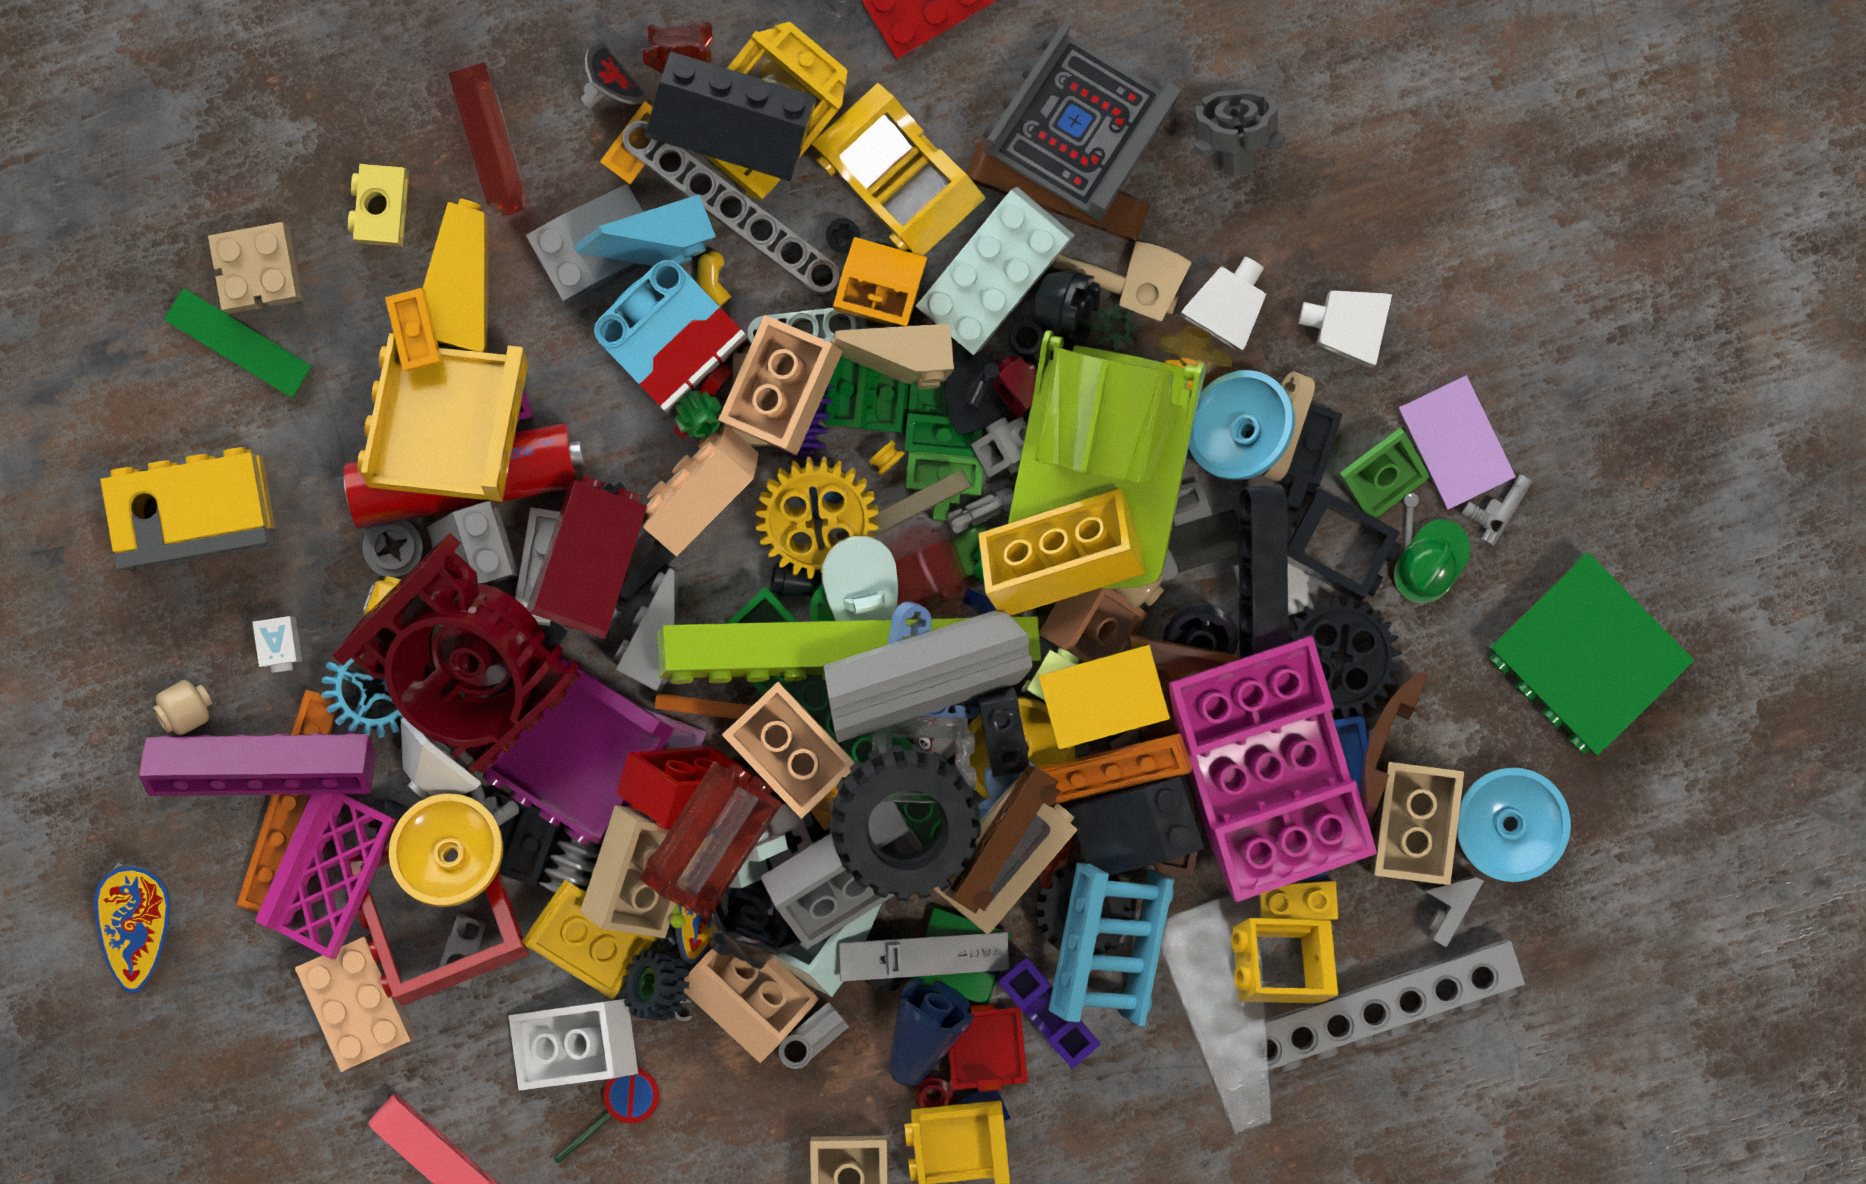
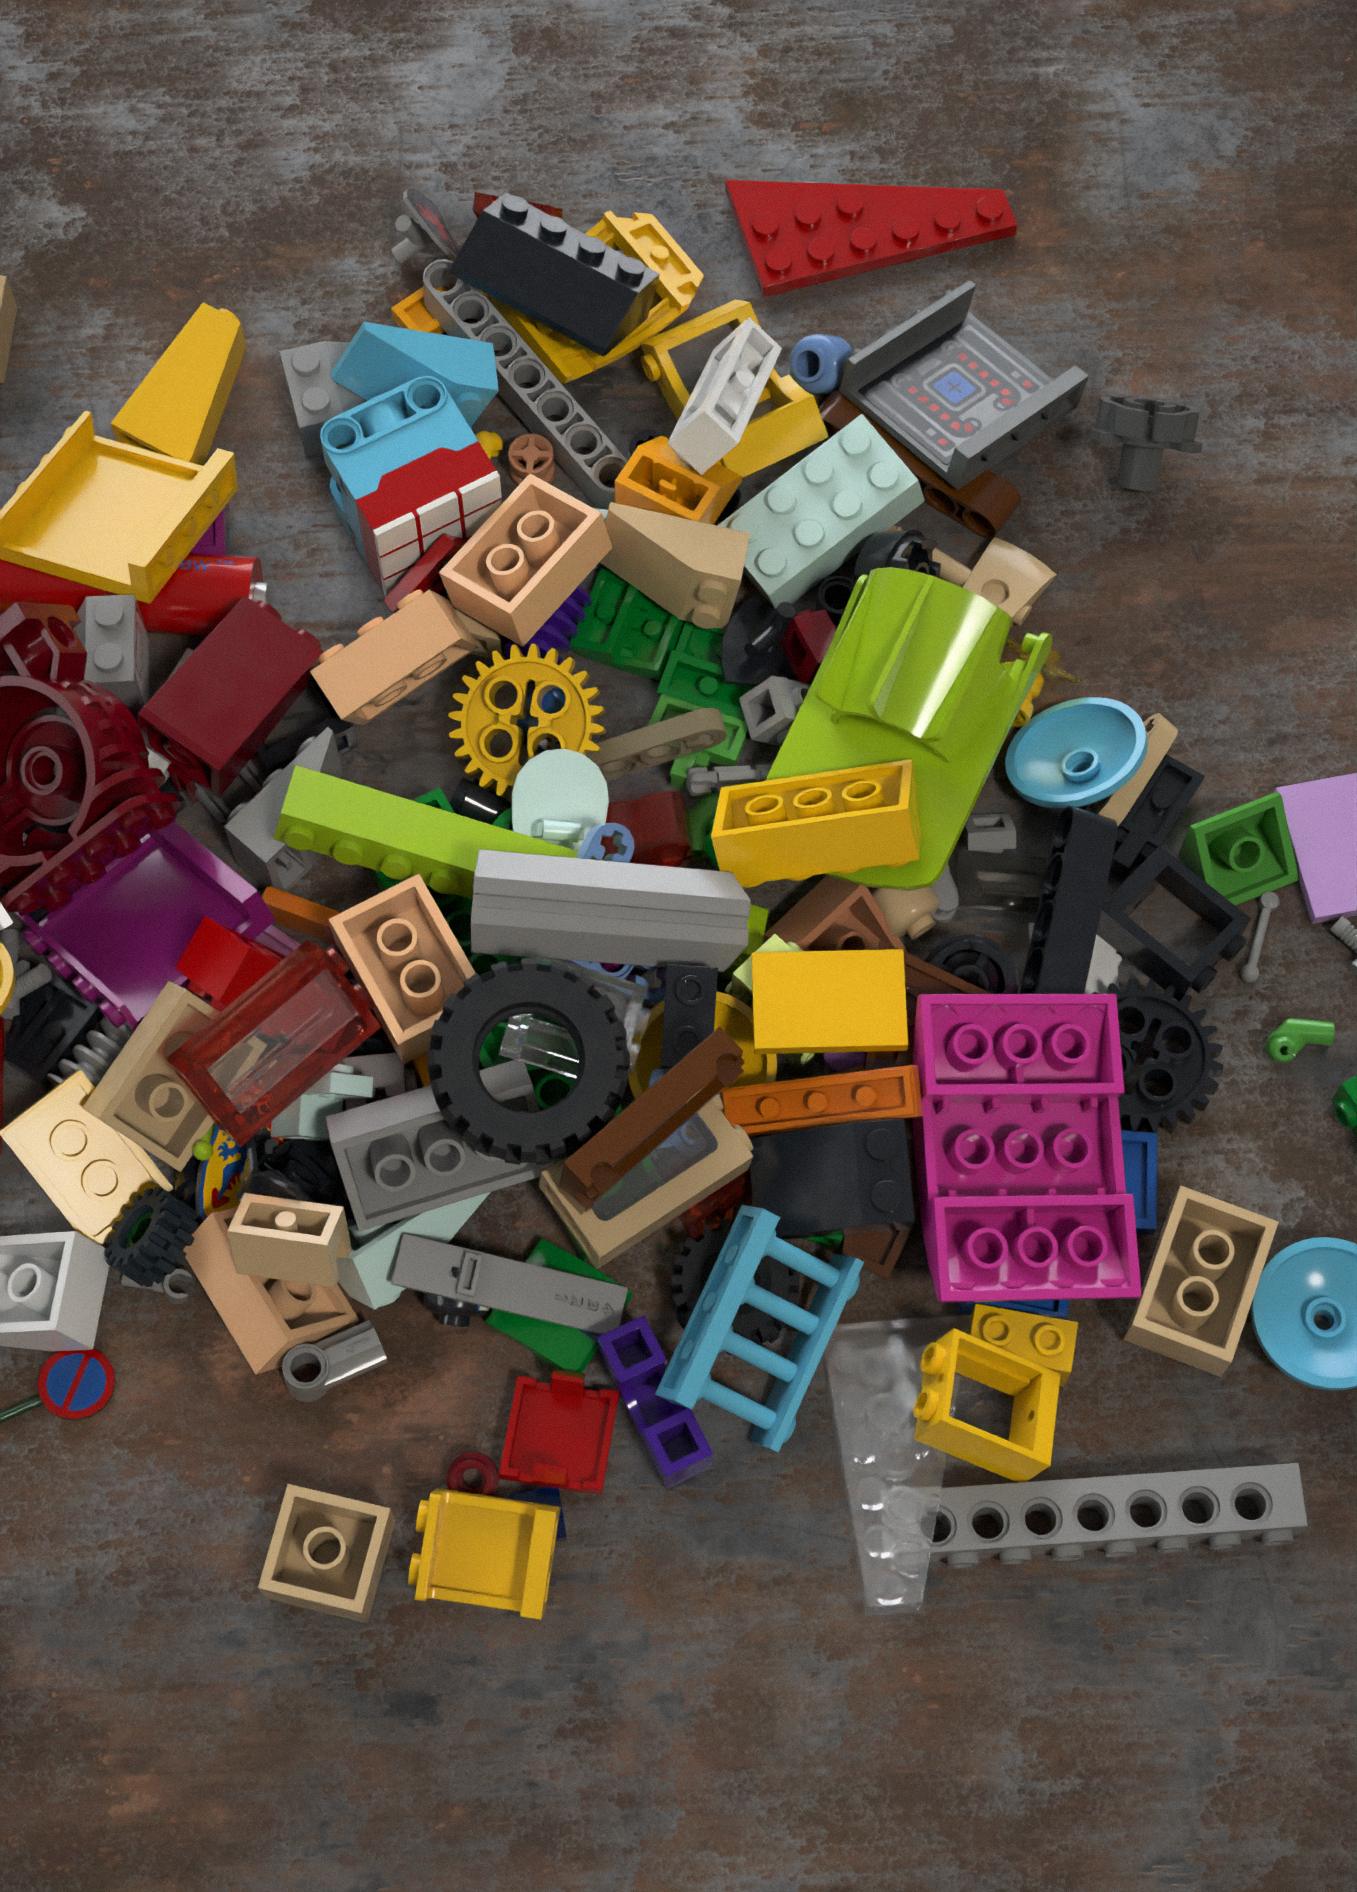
camera: 10 degrees right, 20 degrees down
light yellow brick [348,164,409,247] -> none
light orange plate [385,288,442,372] -> none
clear red piece [448,62,531,216] -> none
green gear [674,391,723,438] -> none
yellow bush [868,440,905,476] -> none
dark blue cone [887,978,974,1086] -> none
white torso [1179,257,1266,353] -> none
white torso [1298,291,1392,368] -> none
reddish brown slope [1360,672,1427,820] -> none
green piece [1393,519,1470,604] -> none
light grey slope [1422,876,1484,947] -> none
none -> tan brick [227,1193,352,1288]
none -> nougat wheel [508,433,555,487]
none -> white brick [667,317,782,475]
none -> medium blue head [789,334,853,394]
none -> bright green arm [1266,1018,1335,1063]

